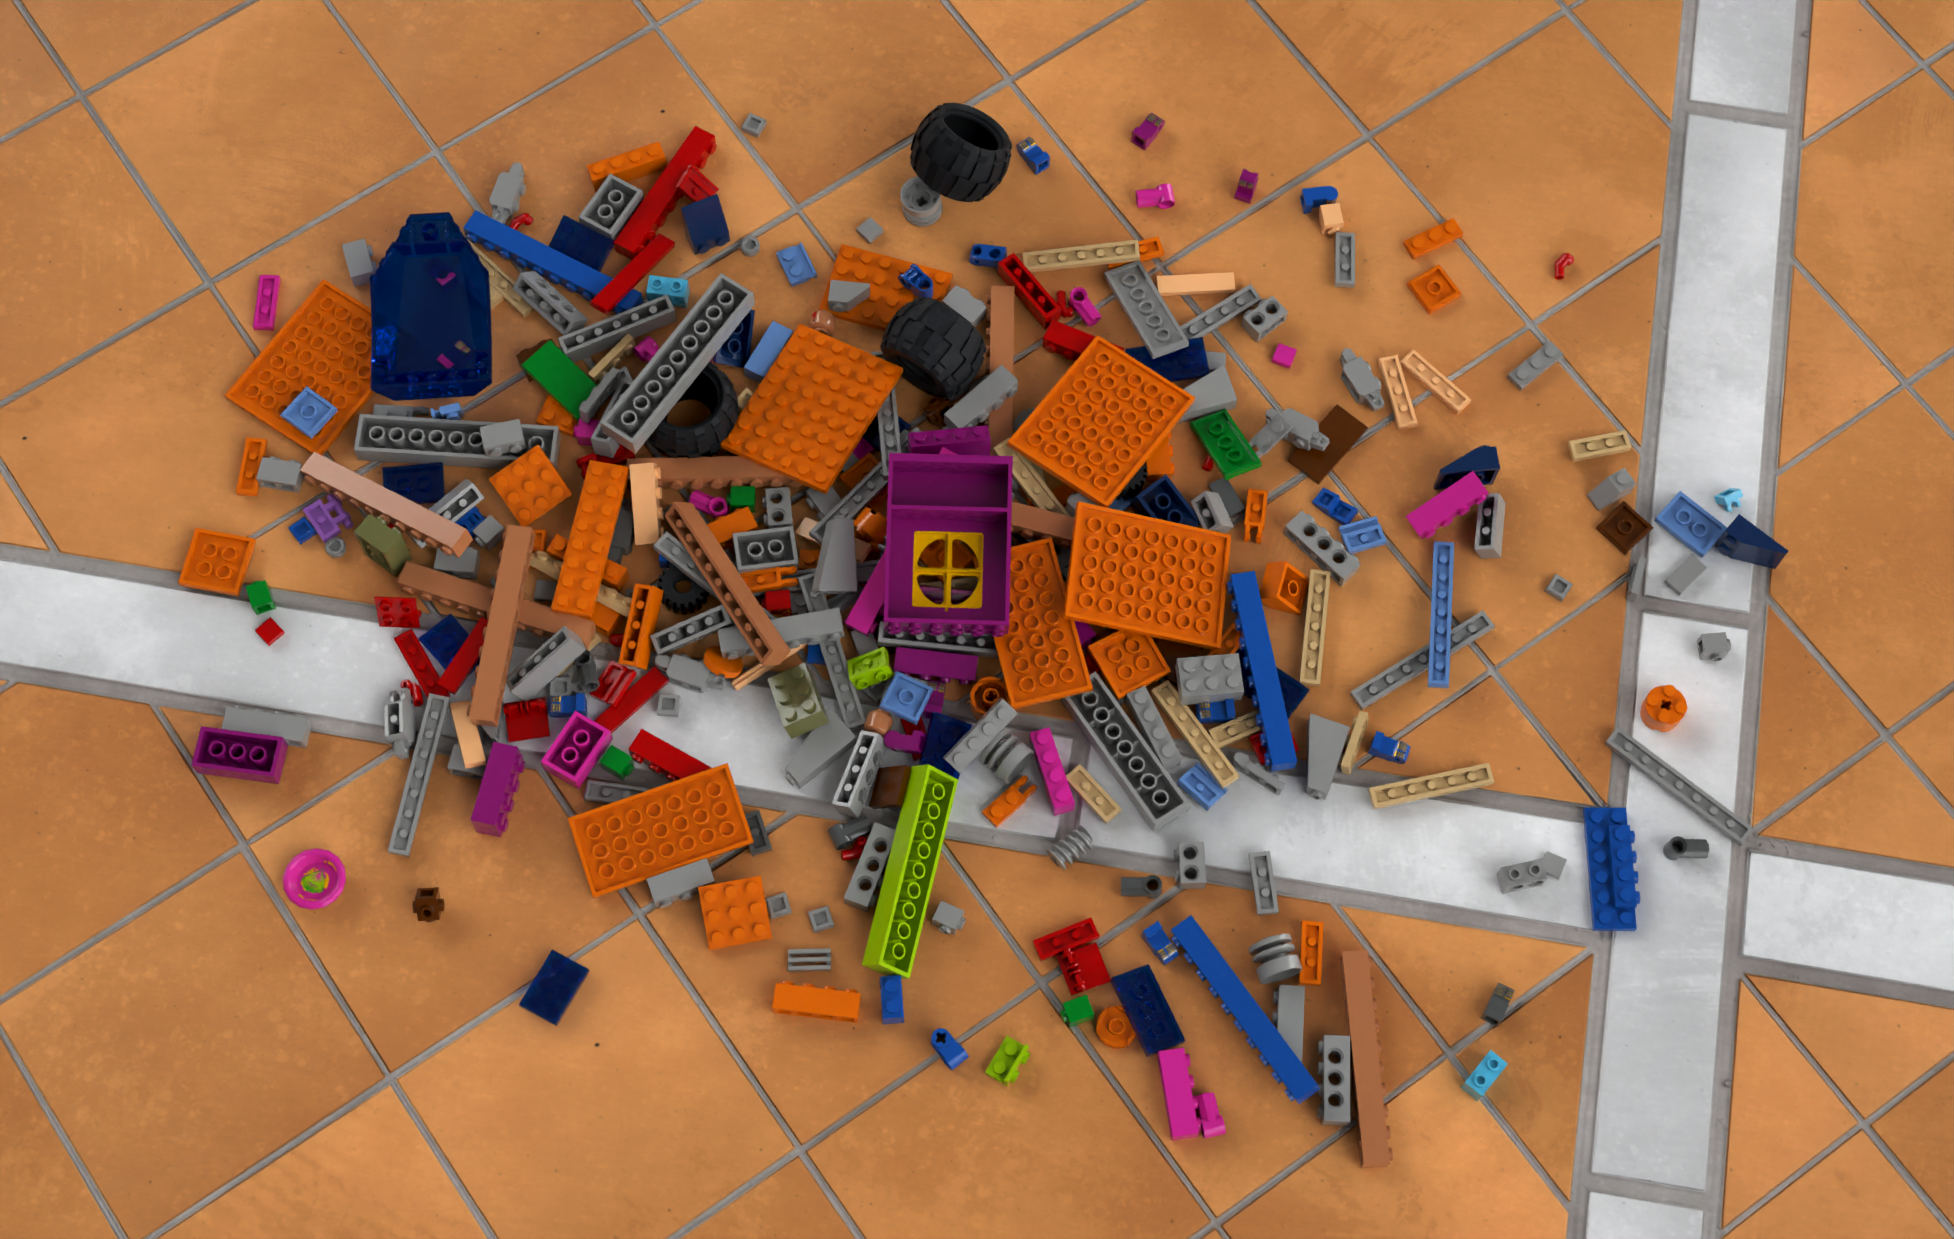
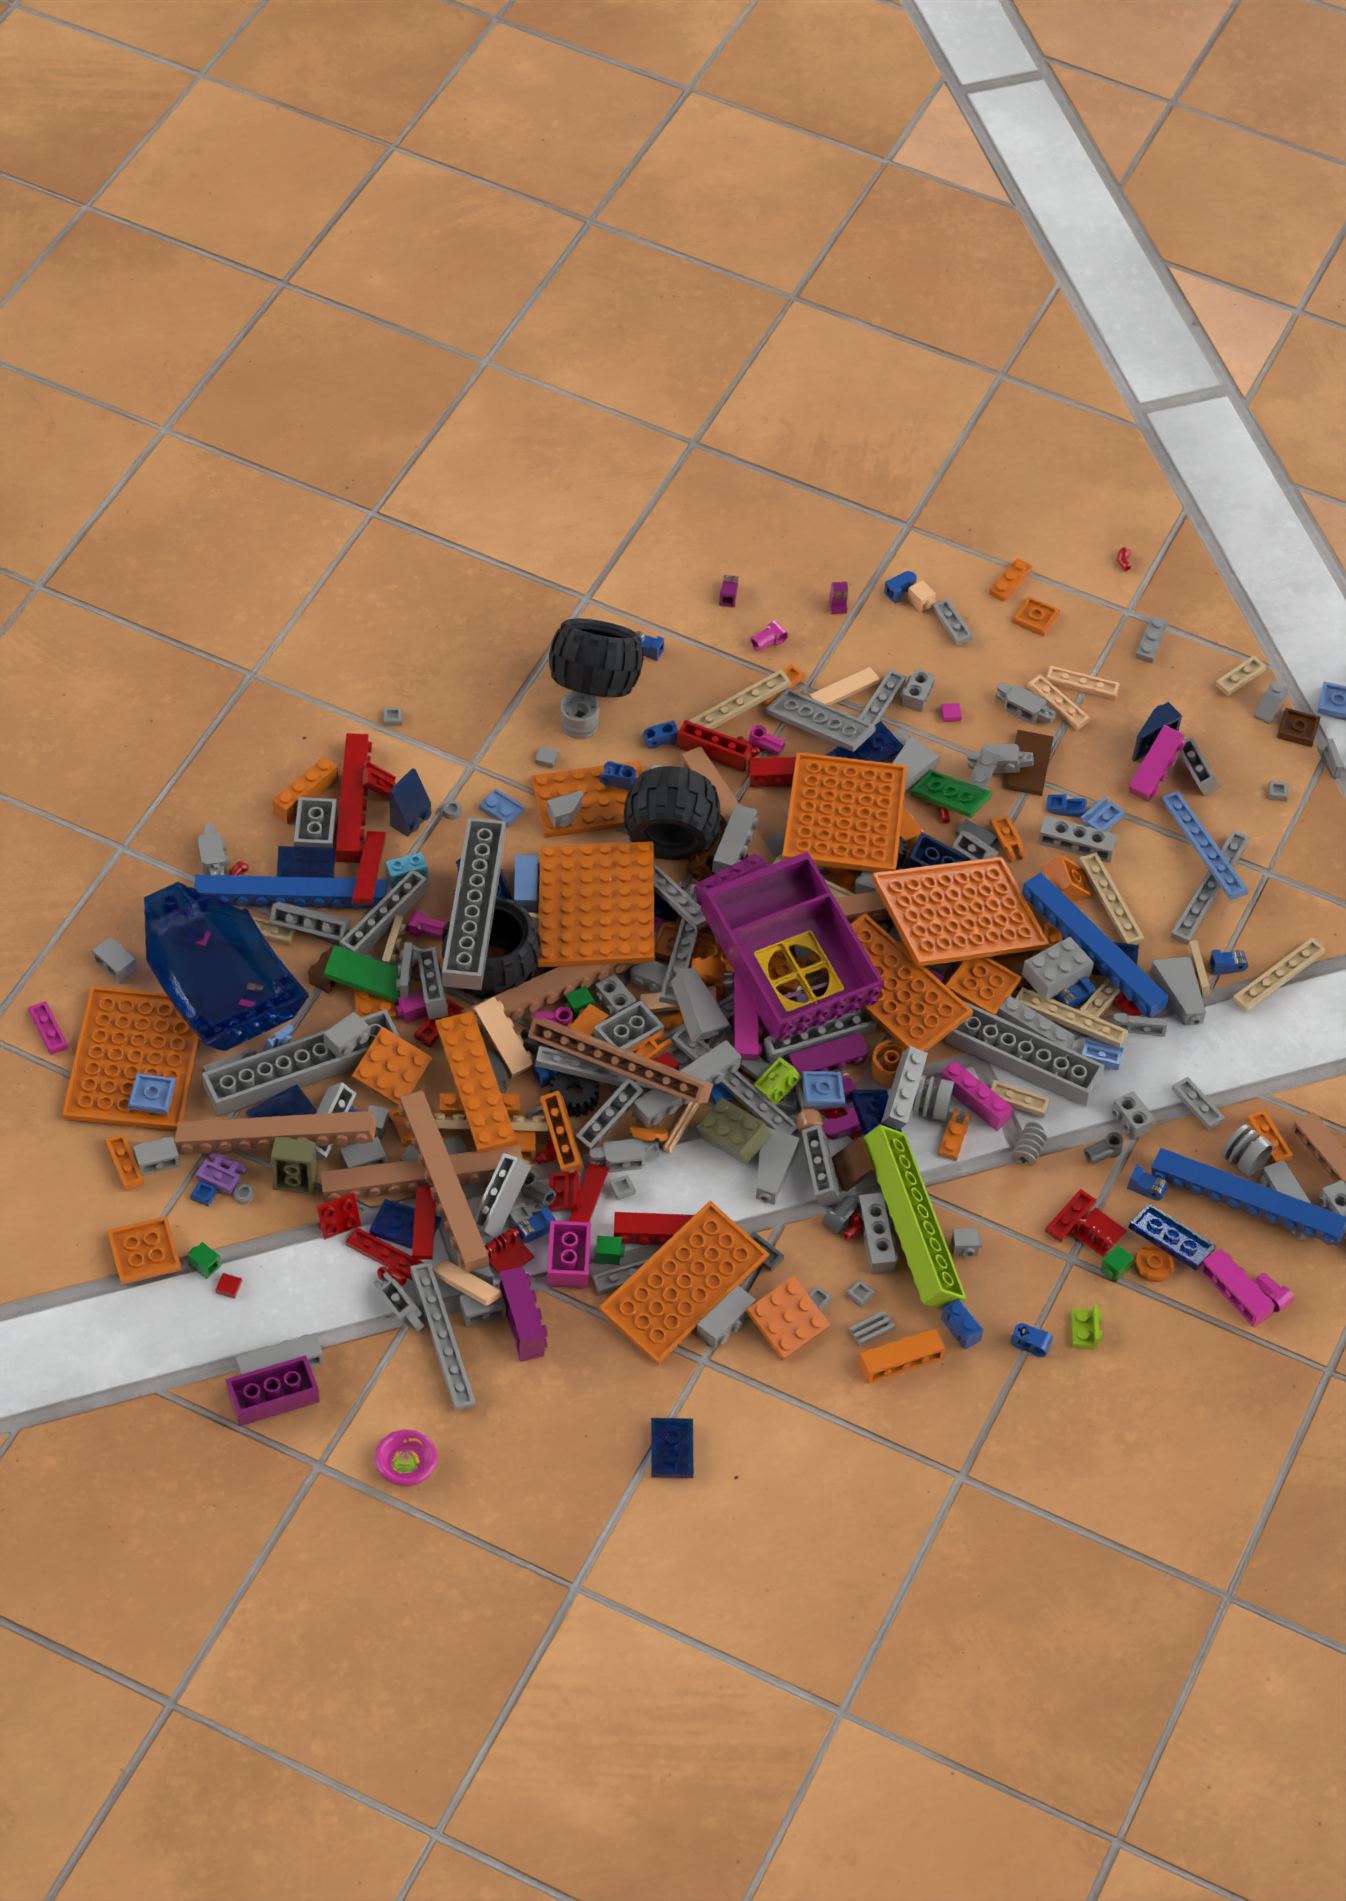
camera: 30 degrees left, 15 degrees down
reddish brown brick [413,887,445,922] -> none
nougat head [809,310,836,336] -> none

